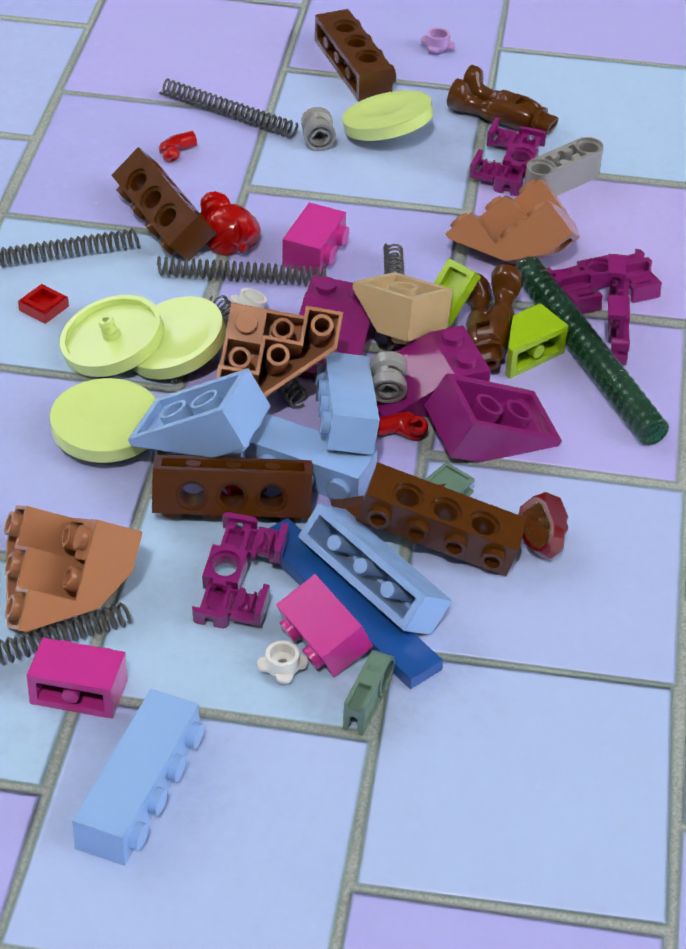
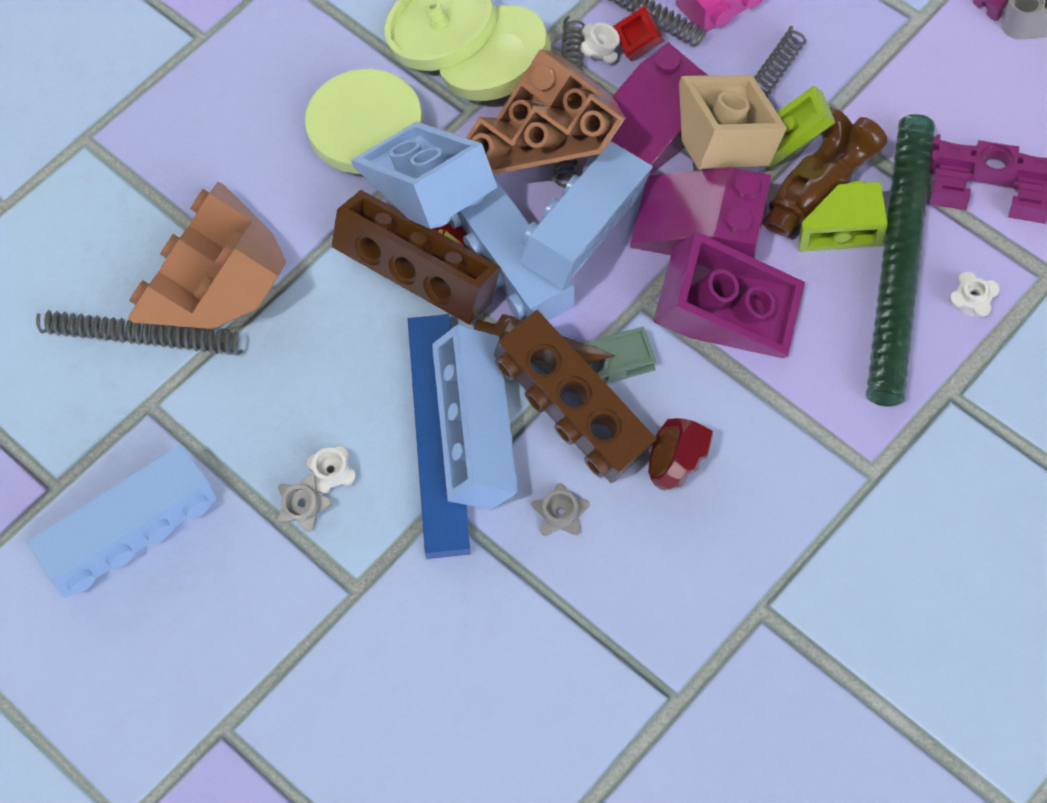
camera: 40 degrees right, 20 degrees up
dark pink brick [26,637,127,719] -> none
magenta piece [192,512,289,629] -> none
dark pink brick [276,574,373,677] -> none
sand green piece [343,650,395,736] -> none
light grey wheel [370,351,407,403] -> none
red arm [377,411,428,440] -> none
nougat brick [445,178,580,264] -> none
magenta piece [608,253,630,365] -> none
none -> light grey plate [277,474,332,532]
none -> light grey plate [531,483,589,536]
none -> red tile [612,5,664,62]
none -> white plate [950,272,1000,317]

